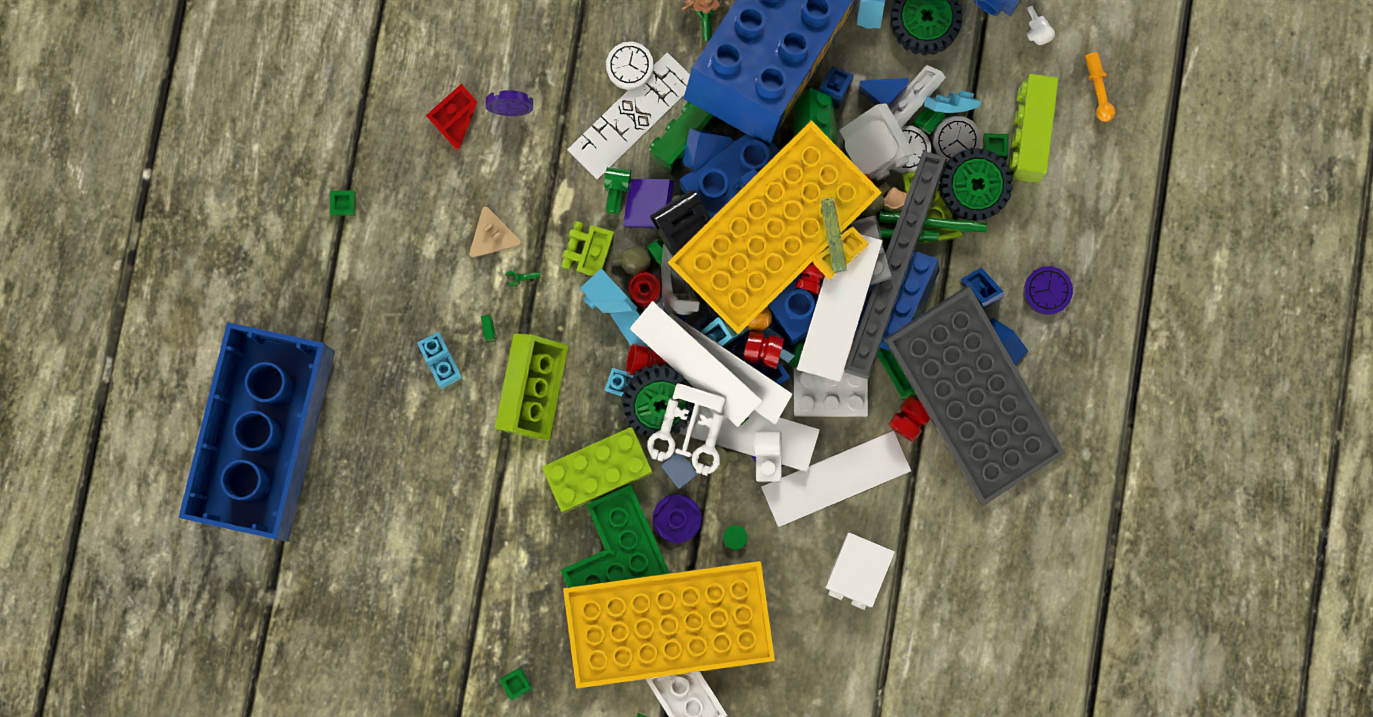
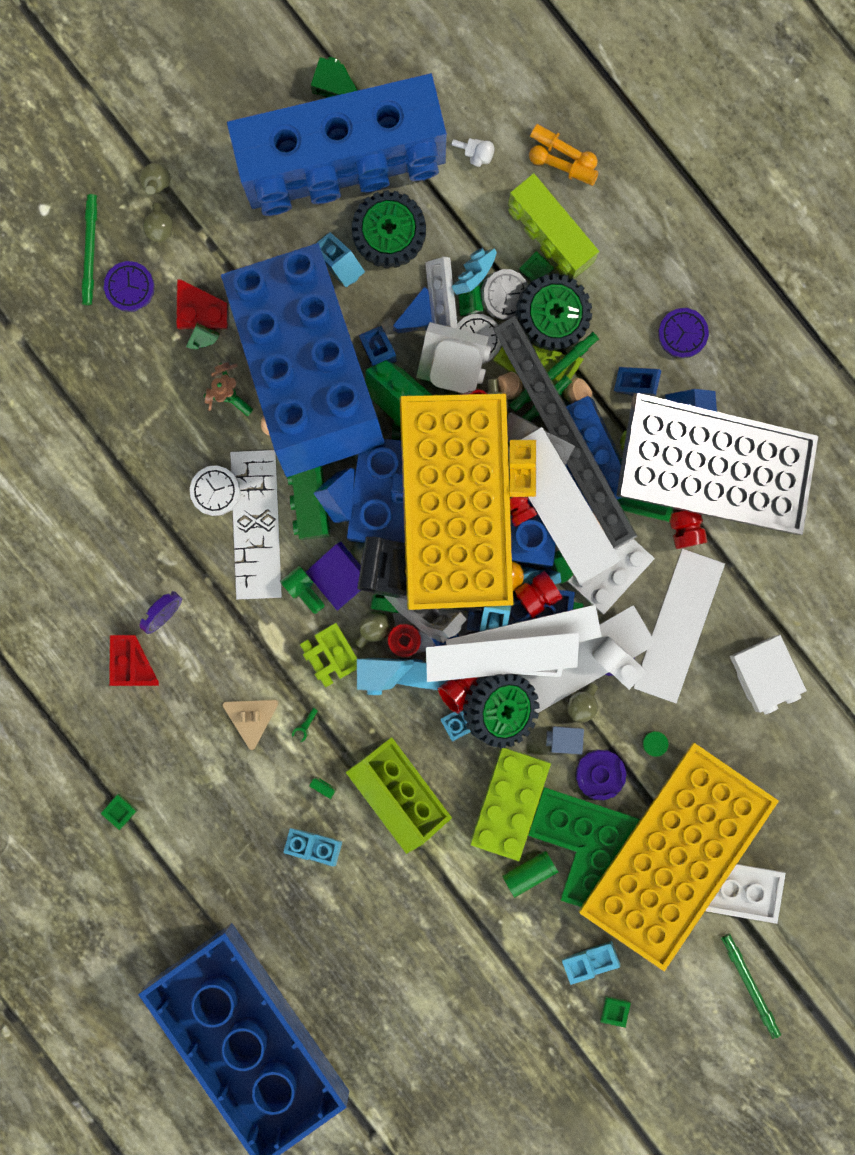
camera: 55 degrees left, 5 degrees up
white piece [647,383,725,476] -> none
clear light blue axle [821,198,847,273] -> none
none -> green pin [502,850,559,898]
none -> light orange pin [529,145,598,186]
none -> medium azure slope [562,941,620,985]
none -> light nougat piece [563,377,592,404]

